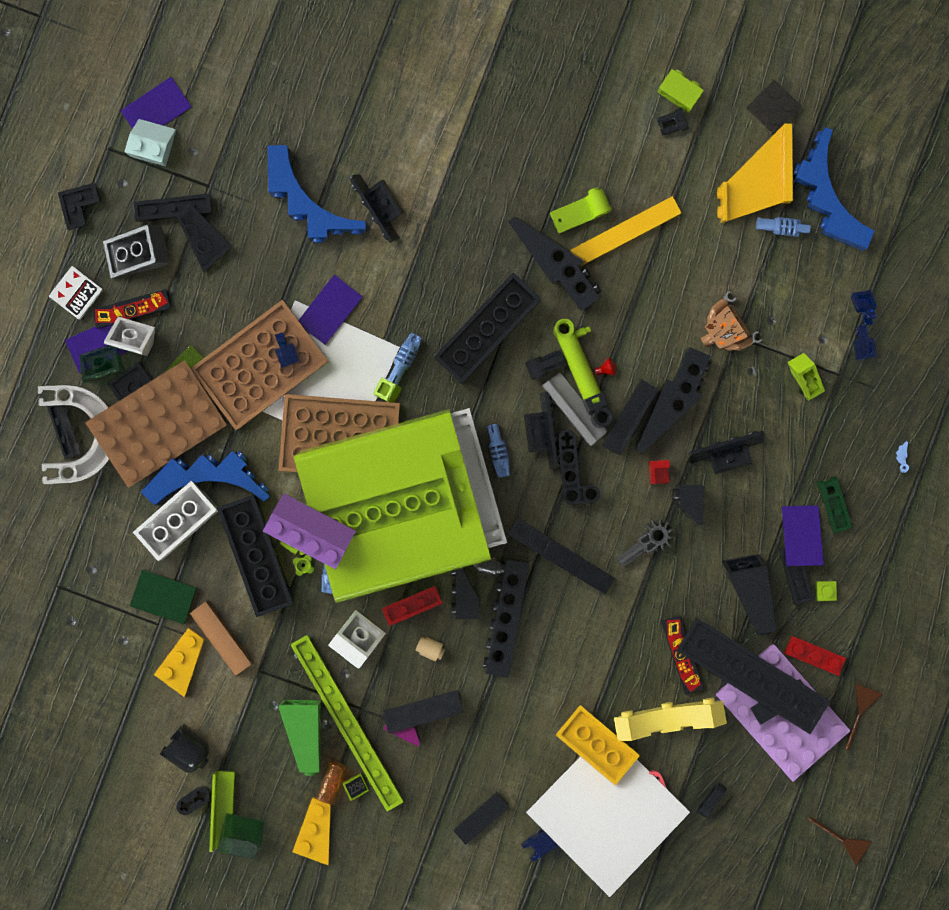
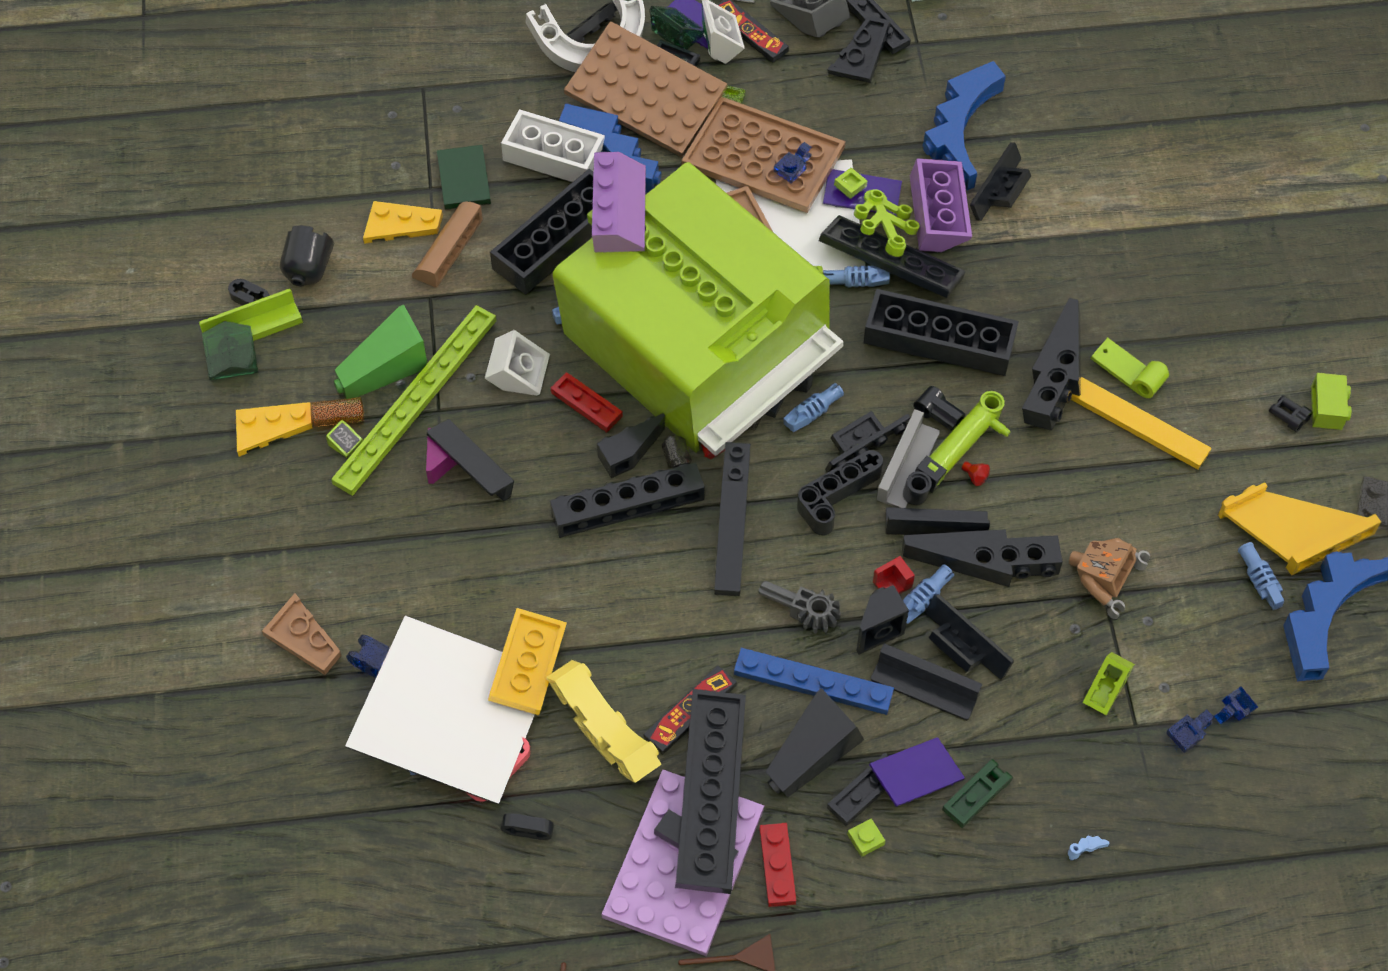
camera: 65 degrees right, 30 degrees down
tan brick [415,637,445,662] -> none
black tile [453,792,509,845] -> none
none -> medium nougat wing [262,593,341,675]
none -> blue plate [734,648,894,715]
none -> black tile [819,215,965,298]
none -> lime plate [834,168,868,199]
none -> lime plant [853,189,920,257]
none -> black panel [871,643,982,721]
none -> medium blue hinge [903,565,954,624]
none -> medium lavender slope [910,159,972,252]

